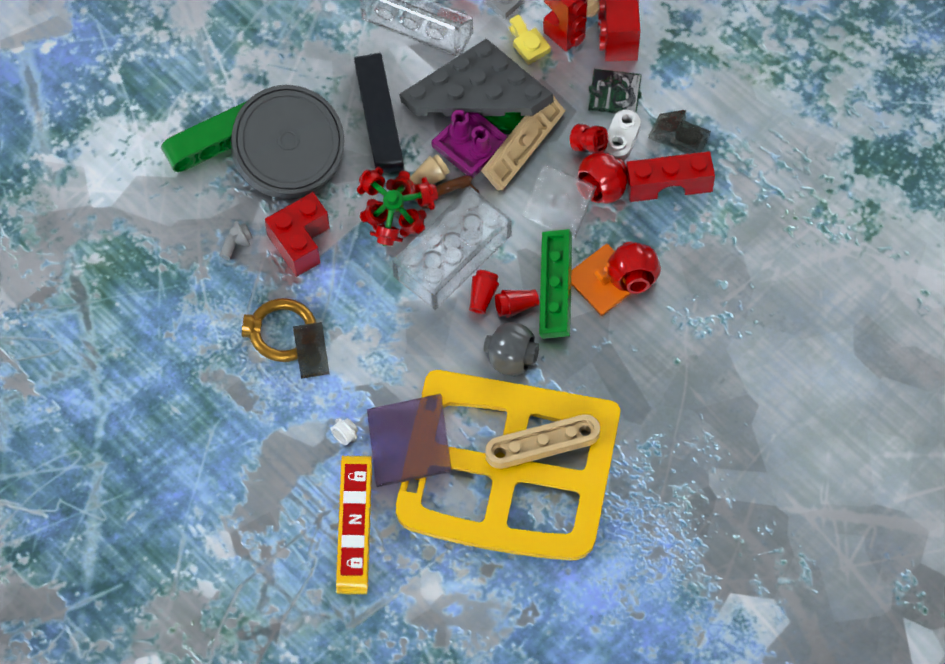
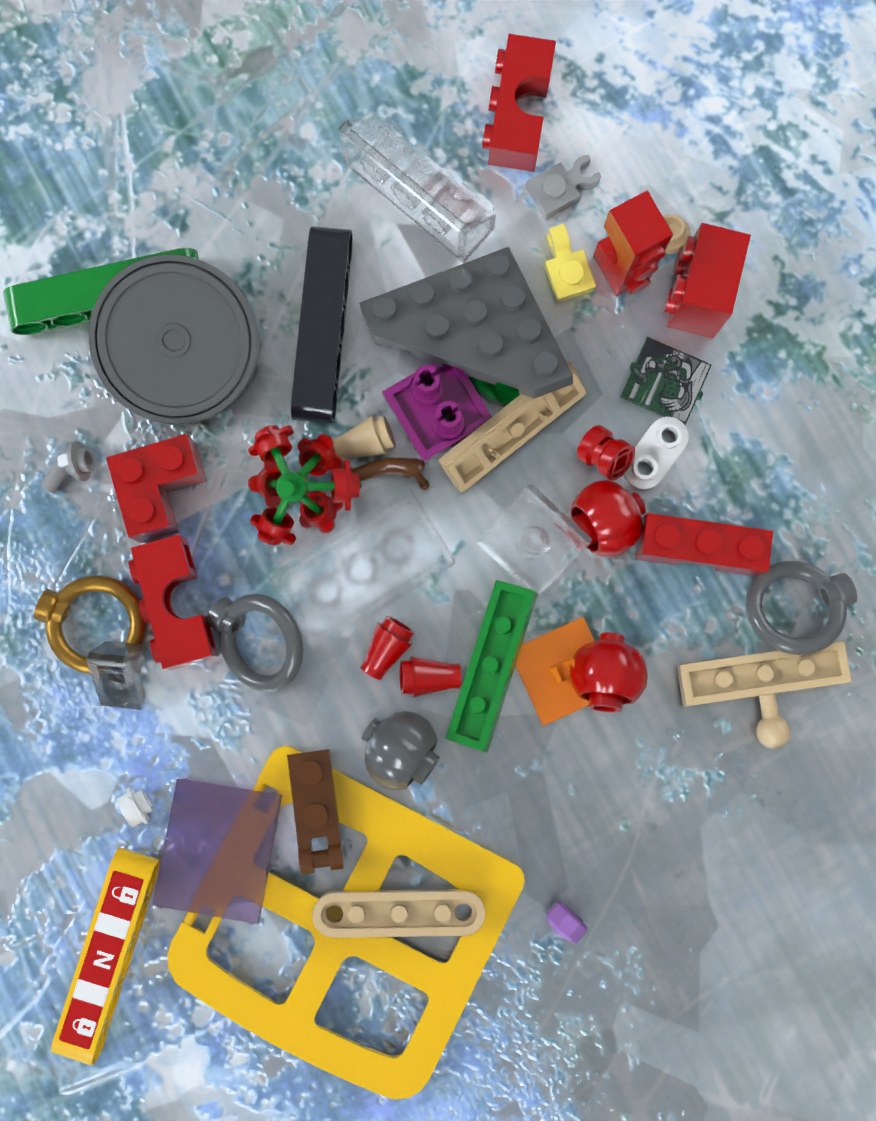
camera: 15 degrees right, 20 degrees up
clear smoke slope [648,110,711,154] -> none
none -> red arch [128,534,219,670]
none -> dark grey piece [206,594,303,692]
none -> reddish brown plate [287,749,344,875]
none -> medium lavender tile [546,901,588,944]
none -> tan plate [676,641,852,749]
none -> dark grey piece [746,561,857,655]

